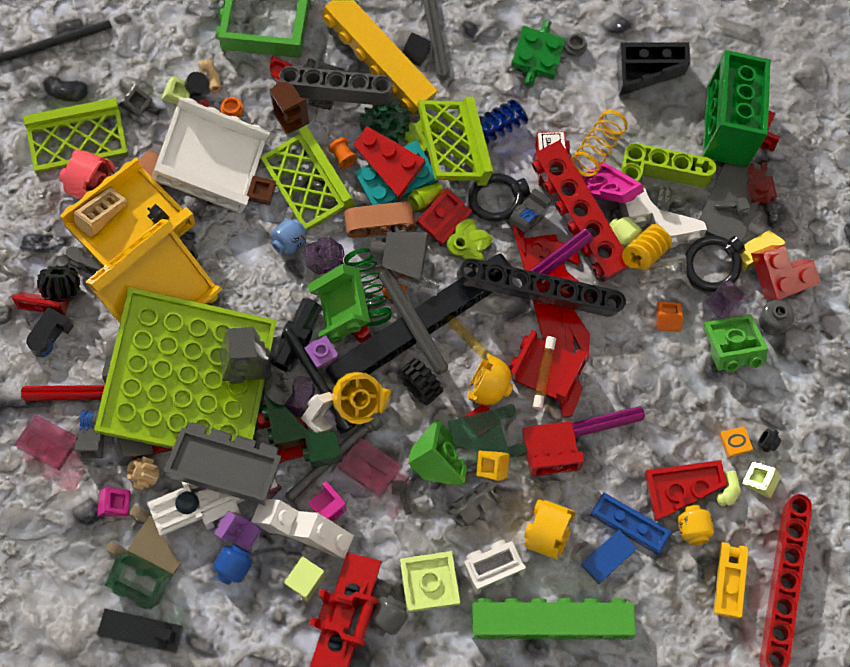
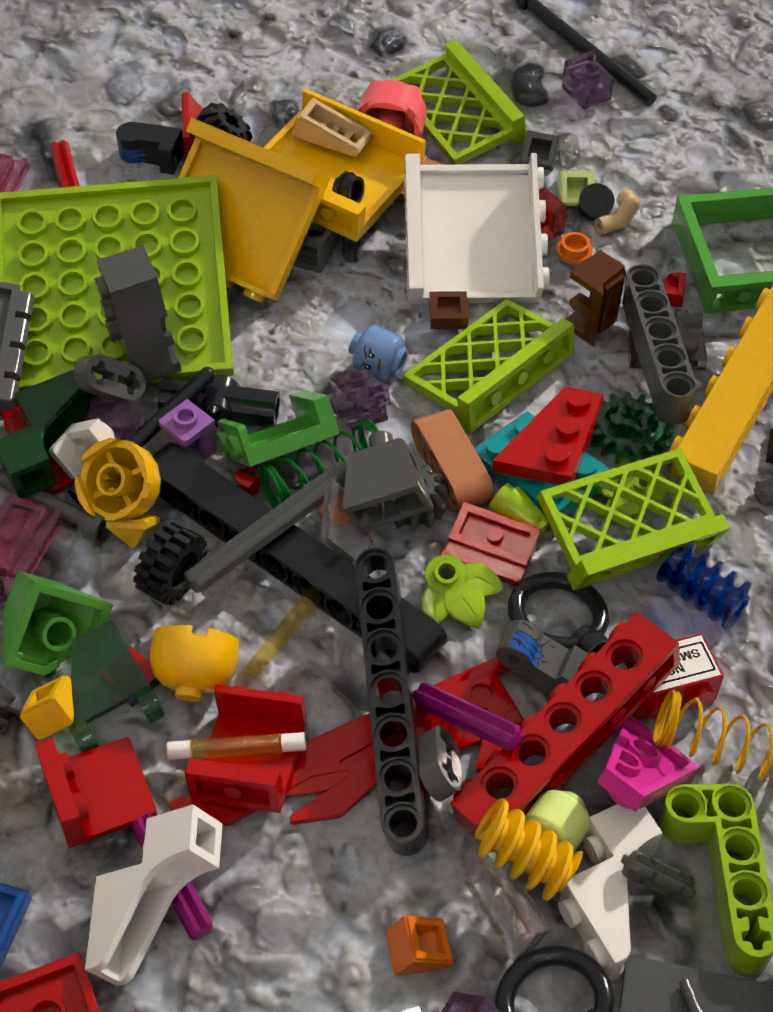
camera: 75 degrees right, 15 degrees down
orange bush [328,137,358,169] -> none
none -> white arch [85,805,223,986]
none -> dark grey beam [418,725,462,802]
none -> clear purple brick [562,51,614,110]

